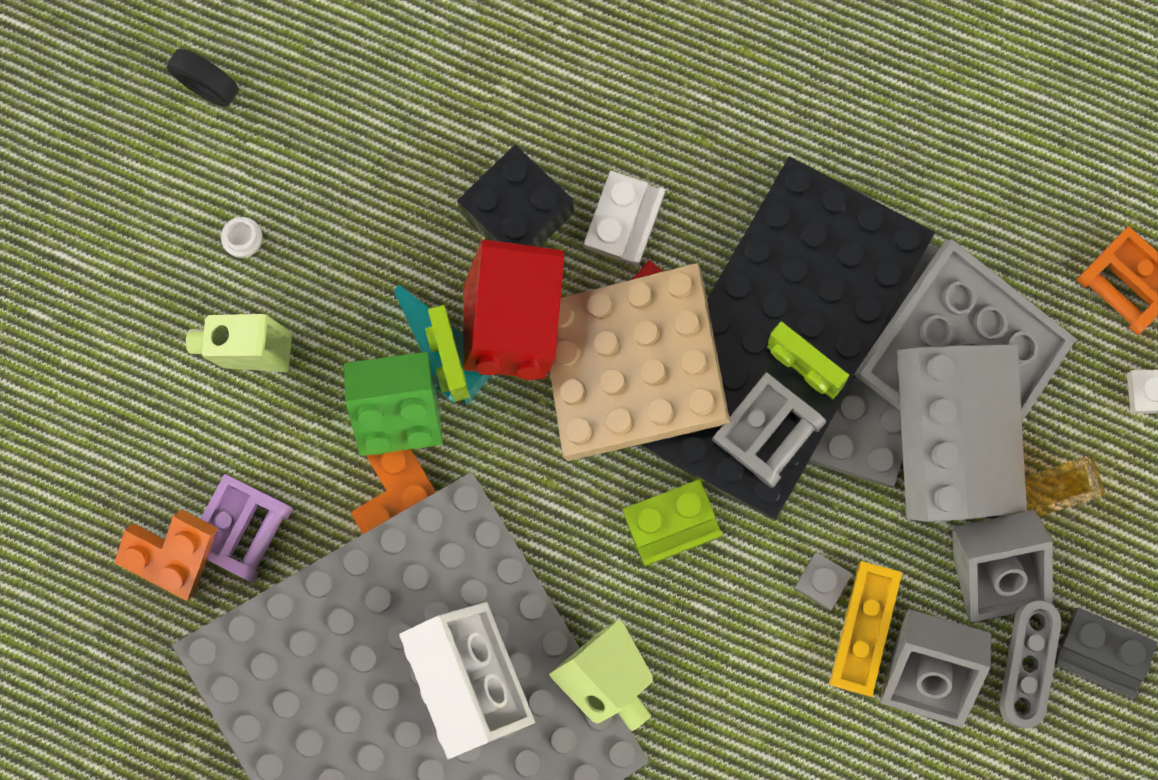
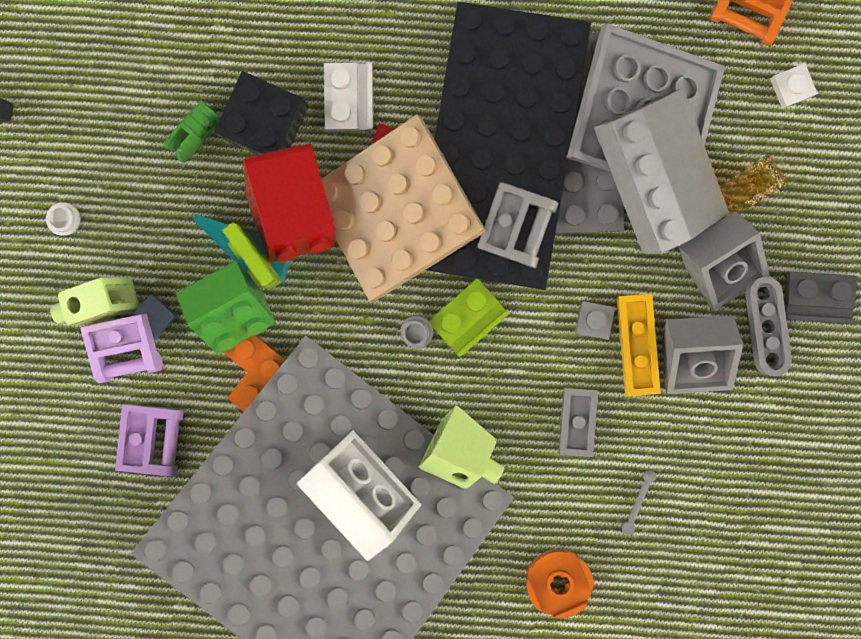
camera: 20 degrees left, 10 degrees up
orange plate [114,509,218,601] -> none
lime plate [767,321,849,400] -> none
none -> lavender plate [80,312,163,383]
none -> sand blue tile [131,294,178,340]
none -> bright green hinge [164,100,221,163]
none -> light grey plate [400,315,434,348]
none -> light grey plate [558,387,598,457]

